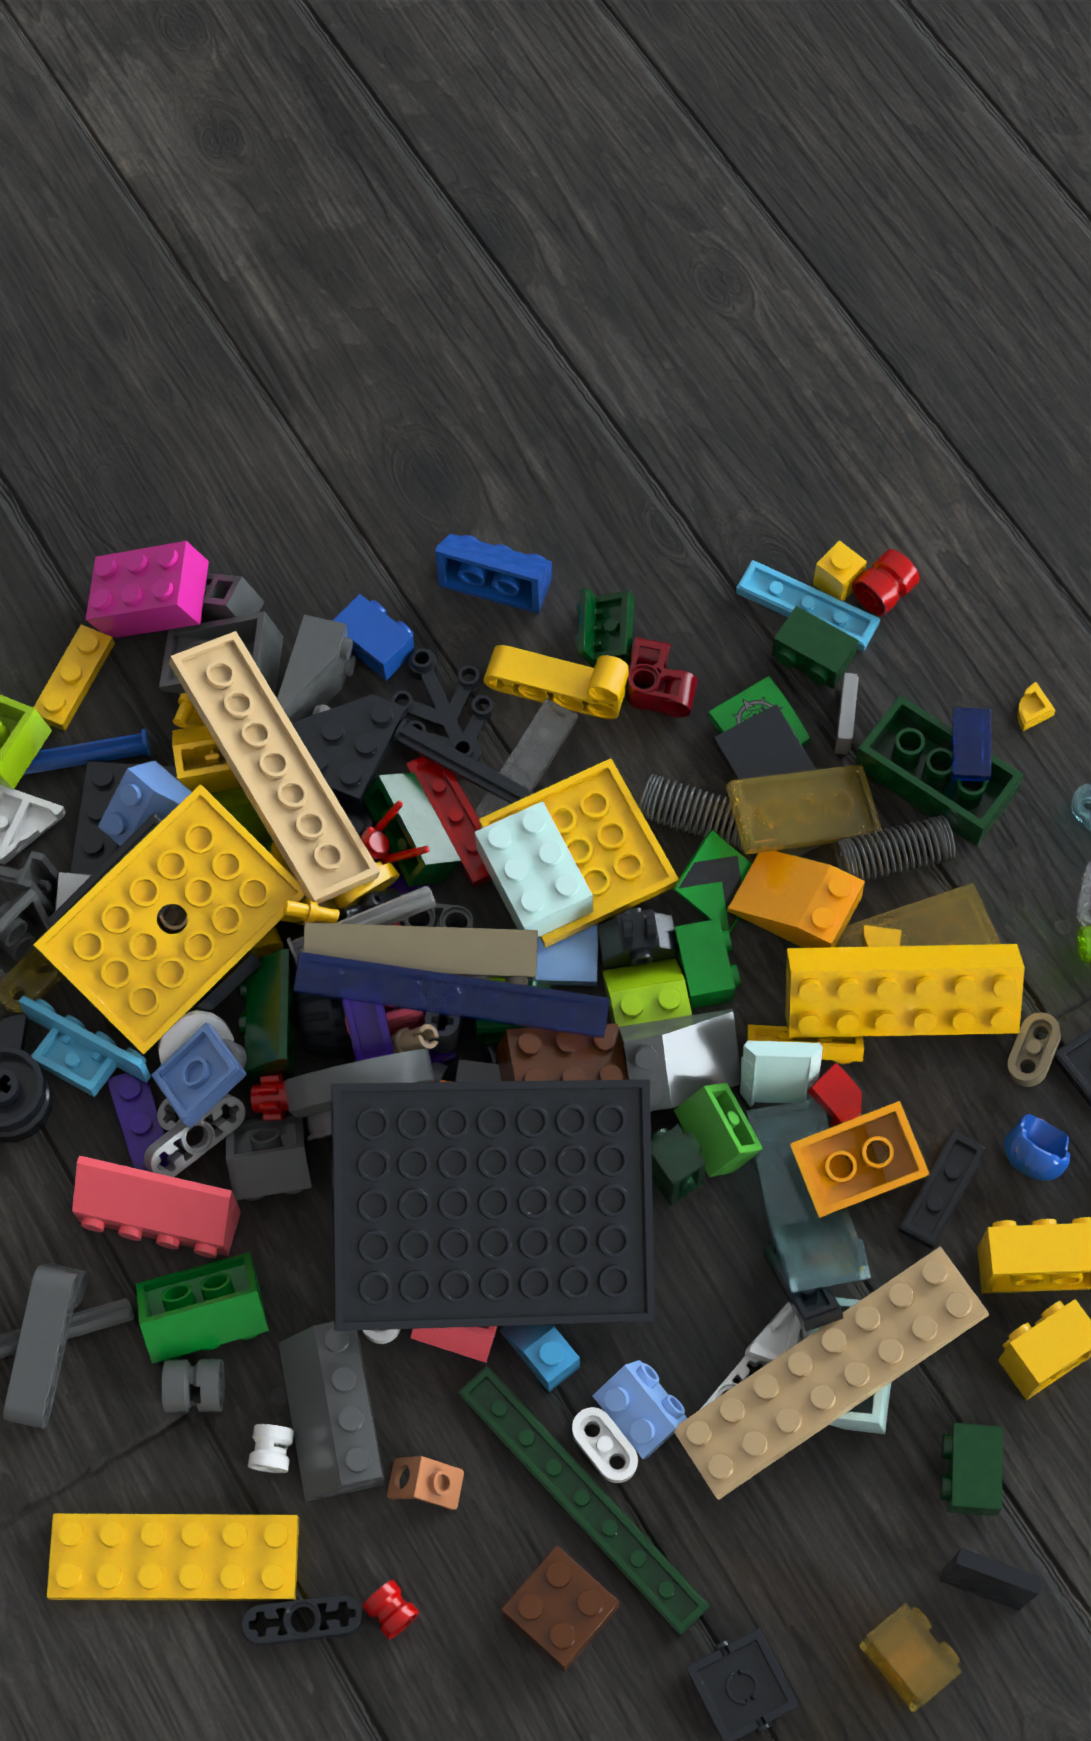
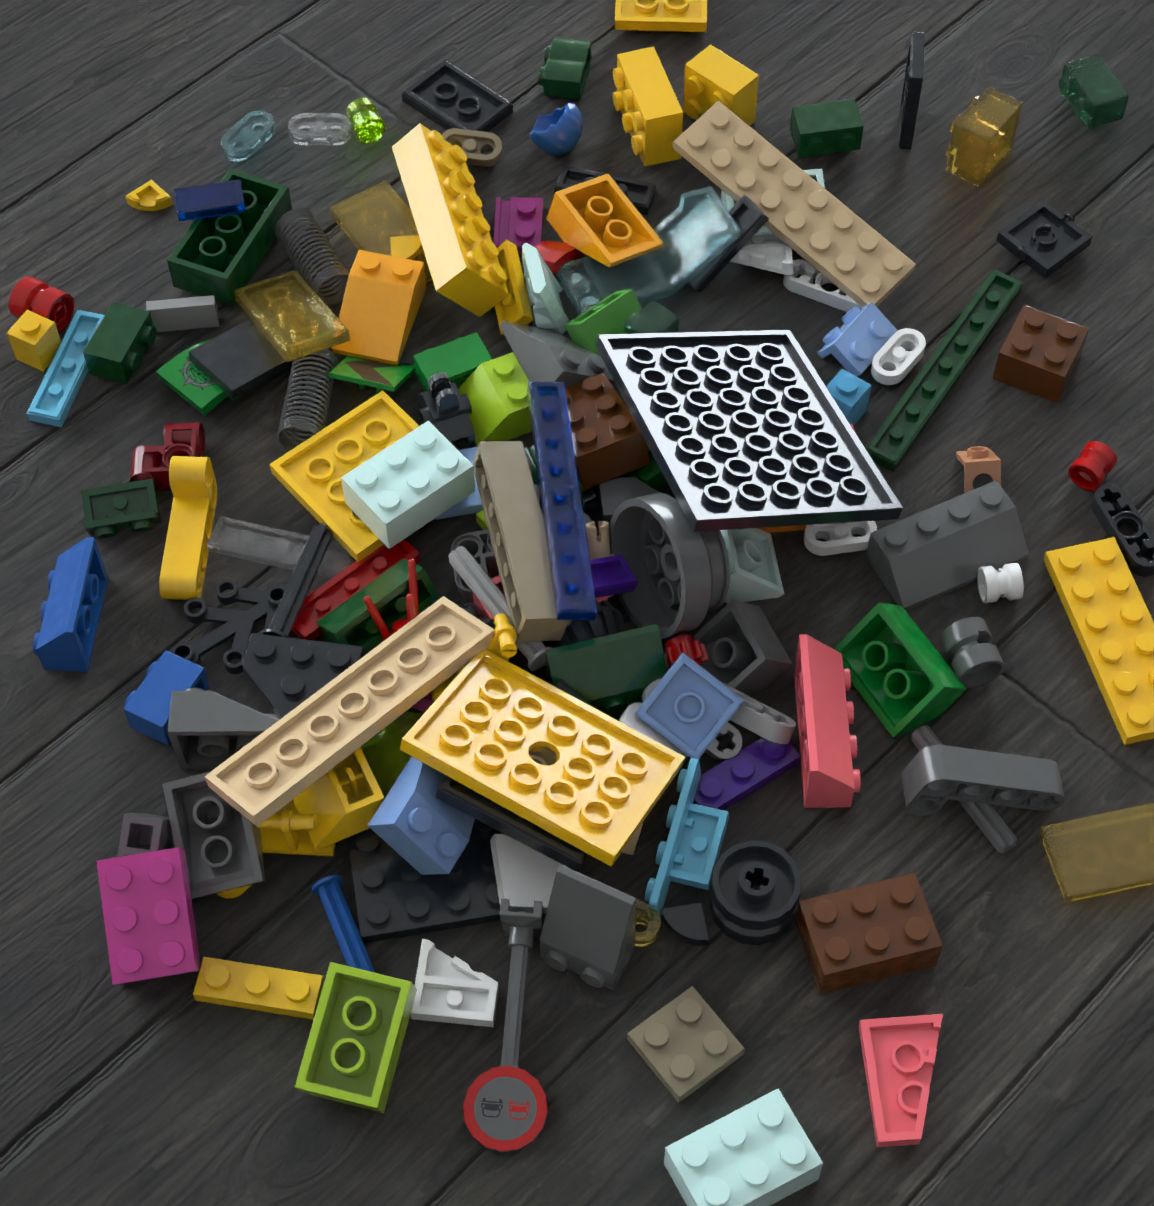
camera: 105 degrees left, 10 degrees down
none -> magenta plate [493,197,544,255]

